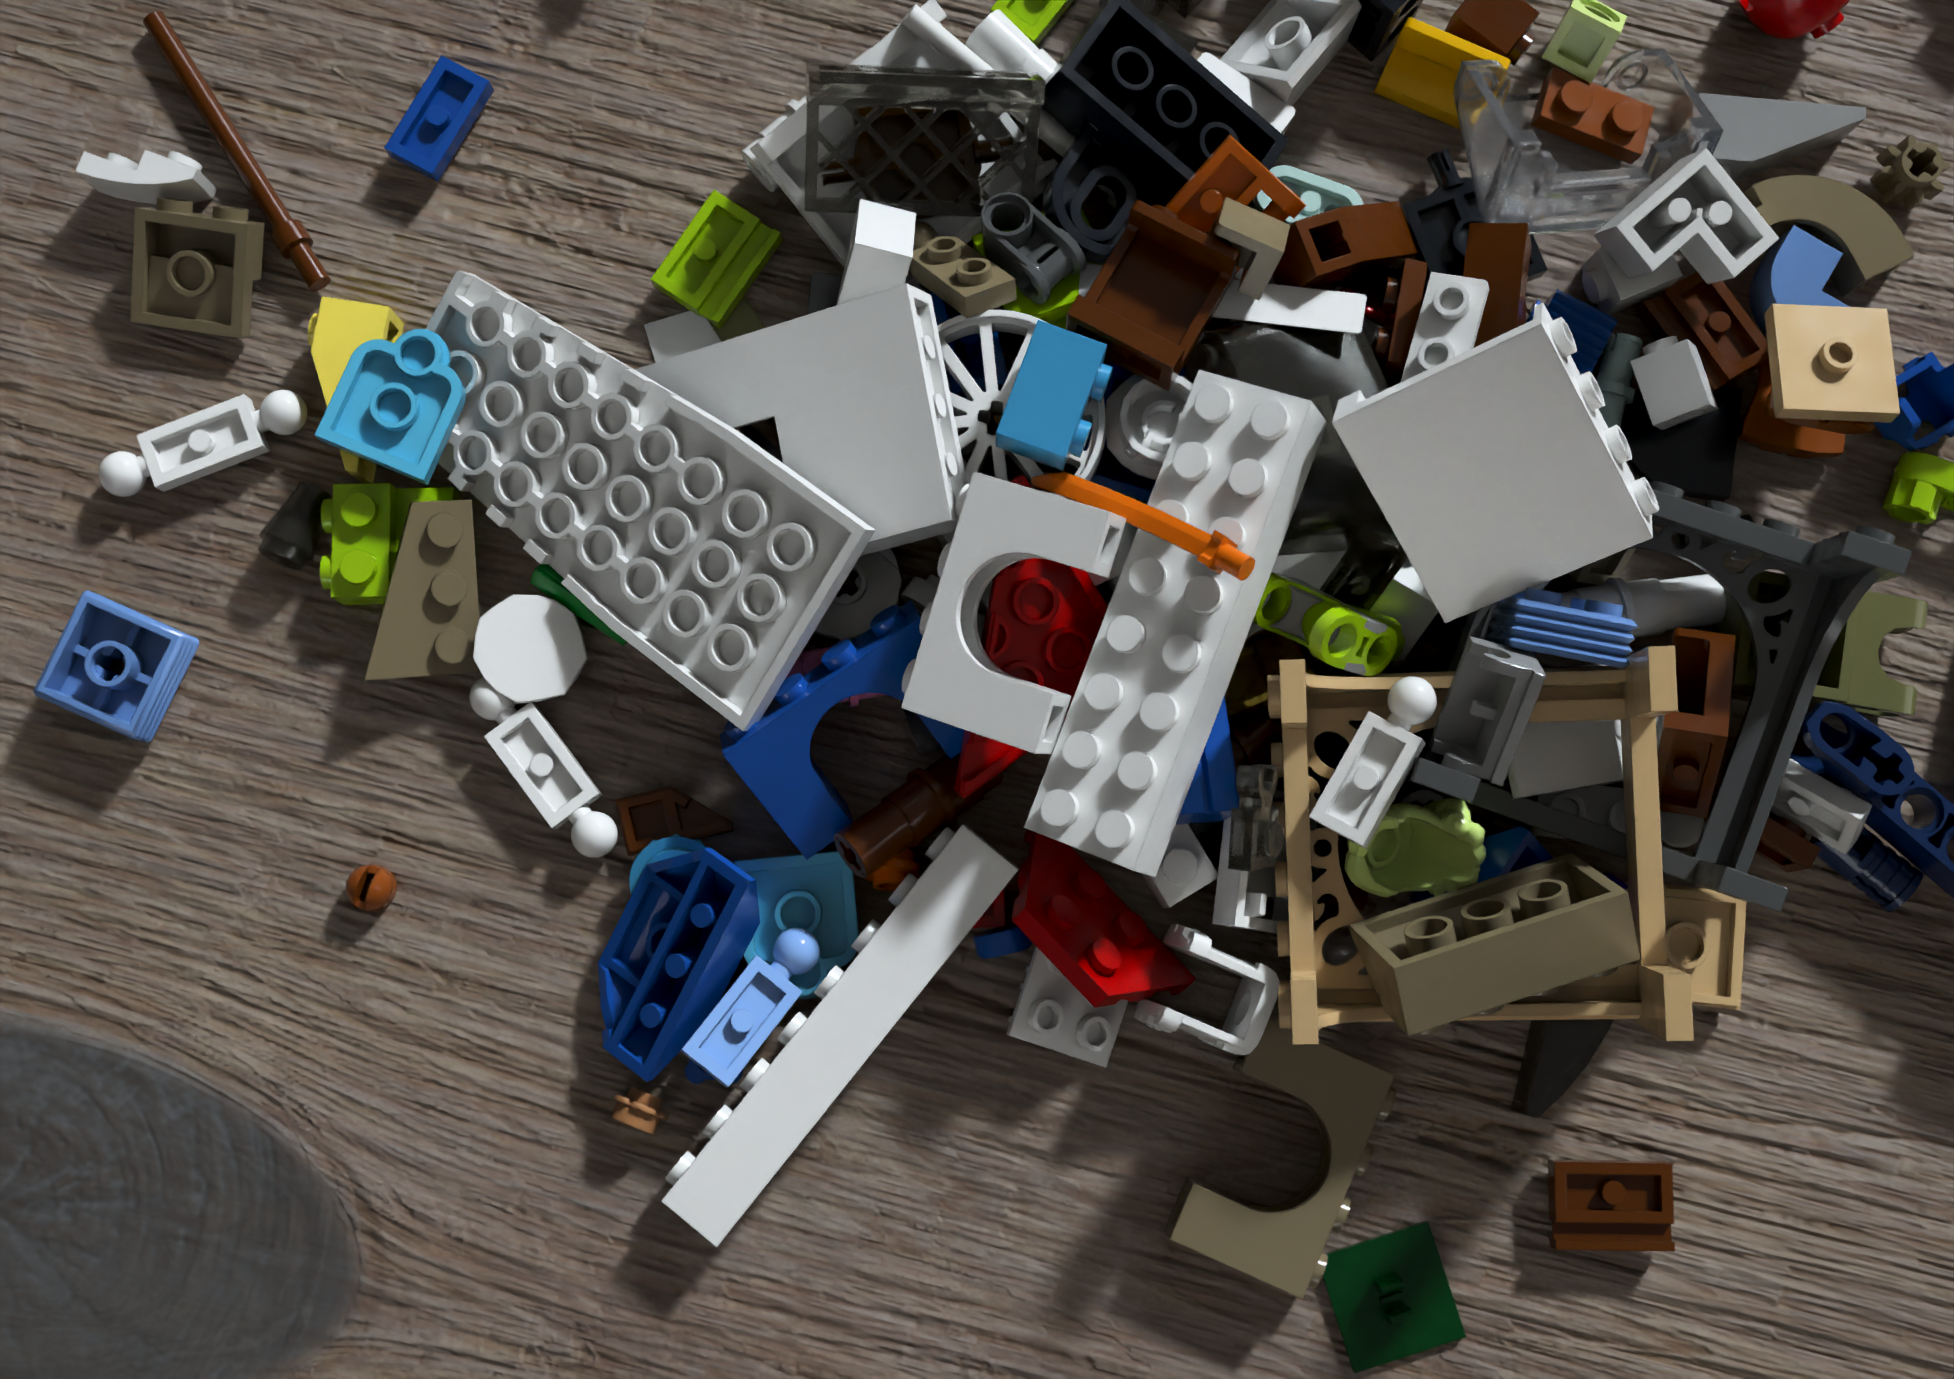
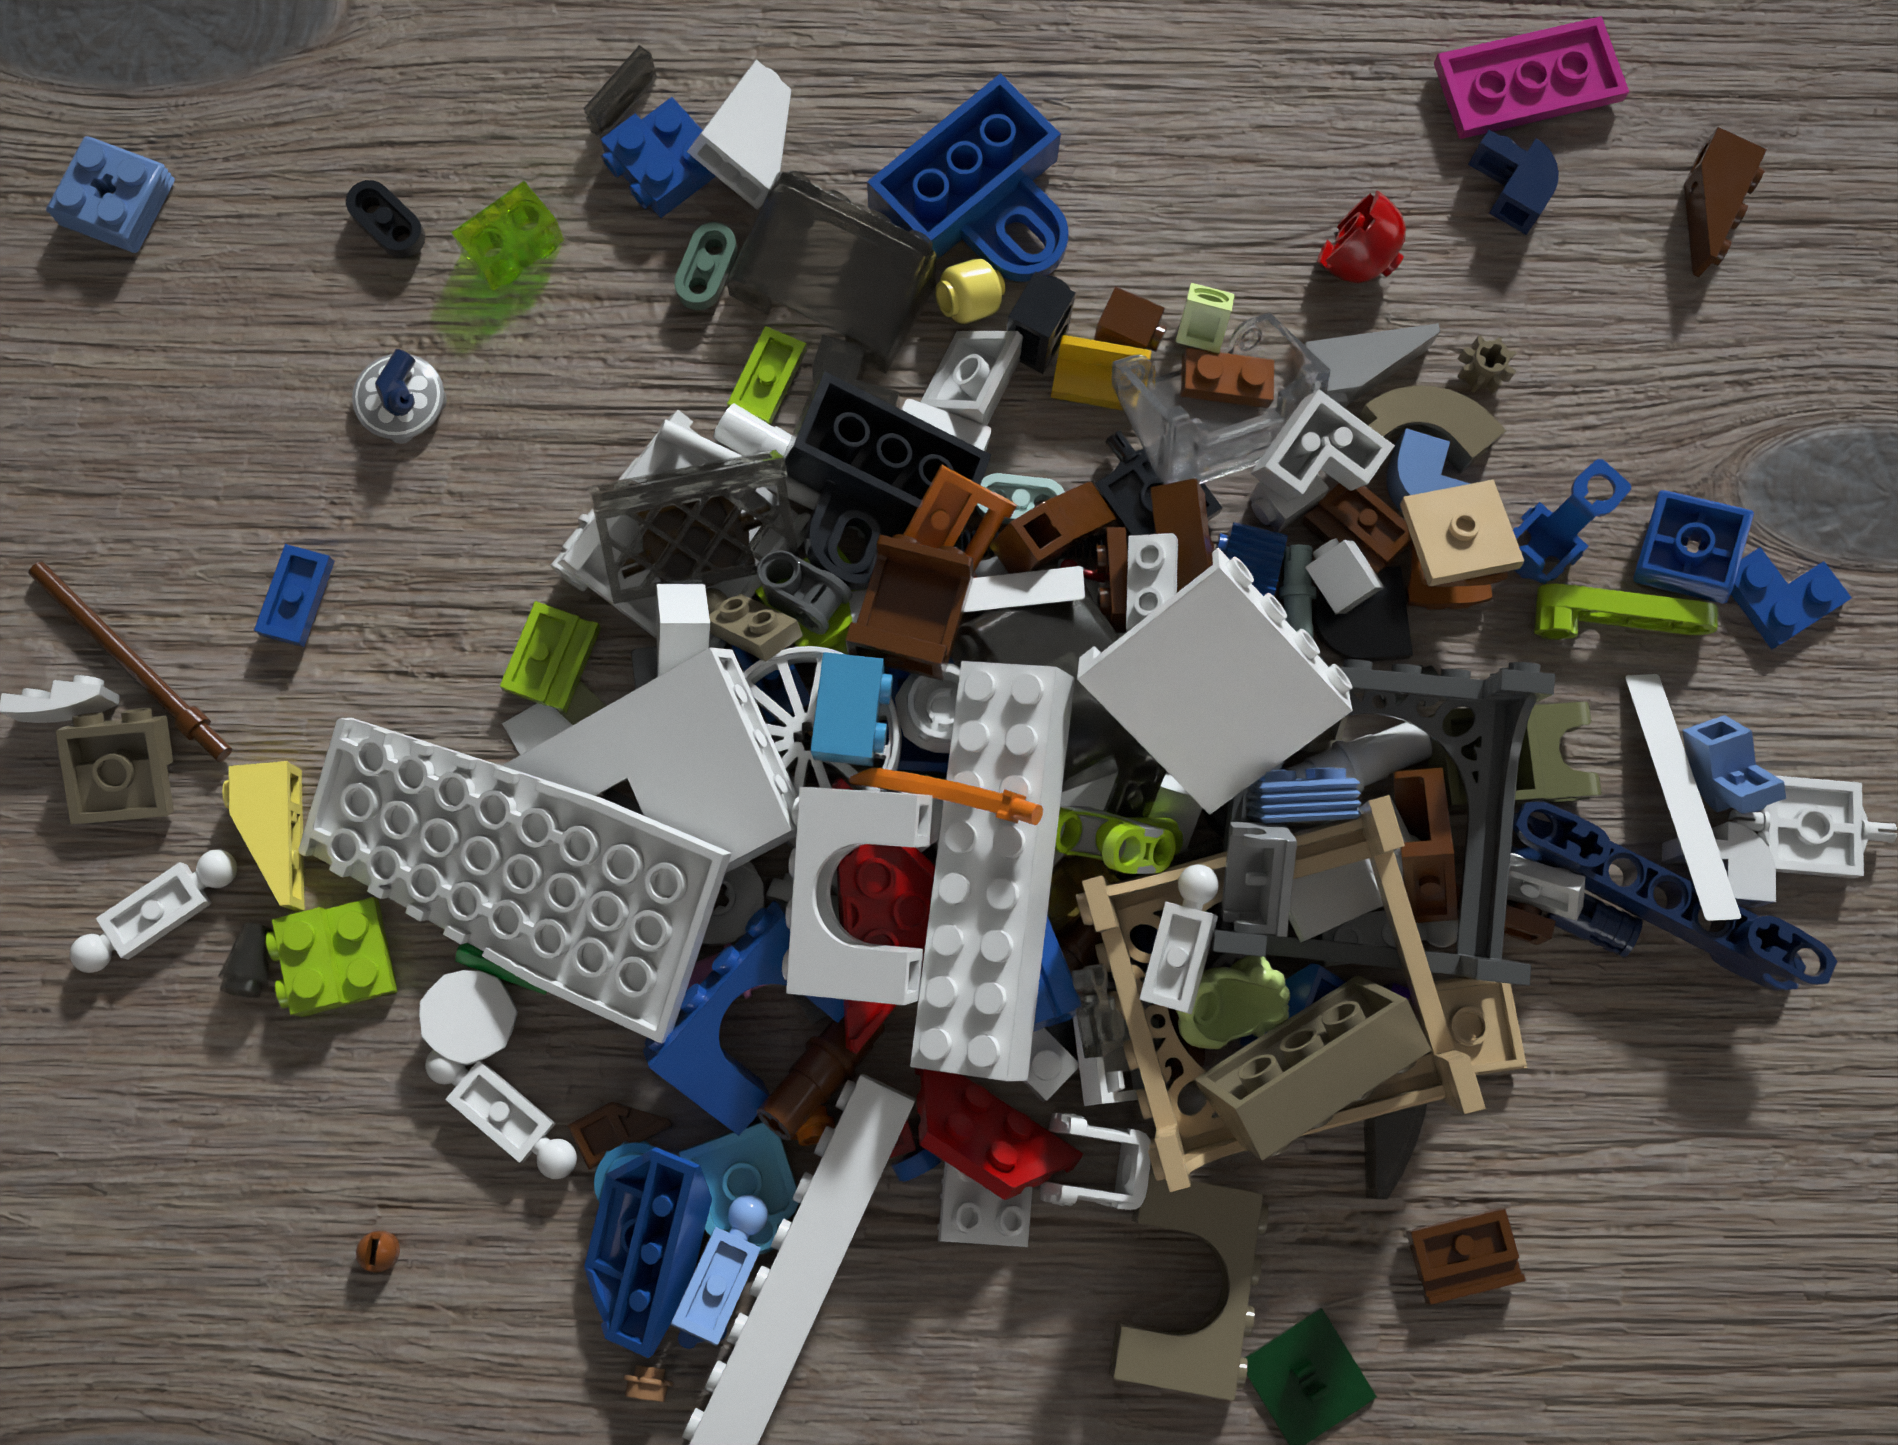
camera: 15 degrees left, 5 degrees down
medium blue brick [33,590,199,742] -> none
medium azure plate [314,329,466,485] -> none
dark tan wing [363,500,480,681] -> none
dark tan panel [1210,197,1290,300] -> none

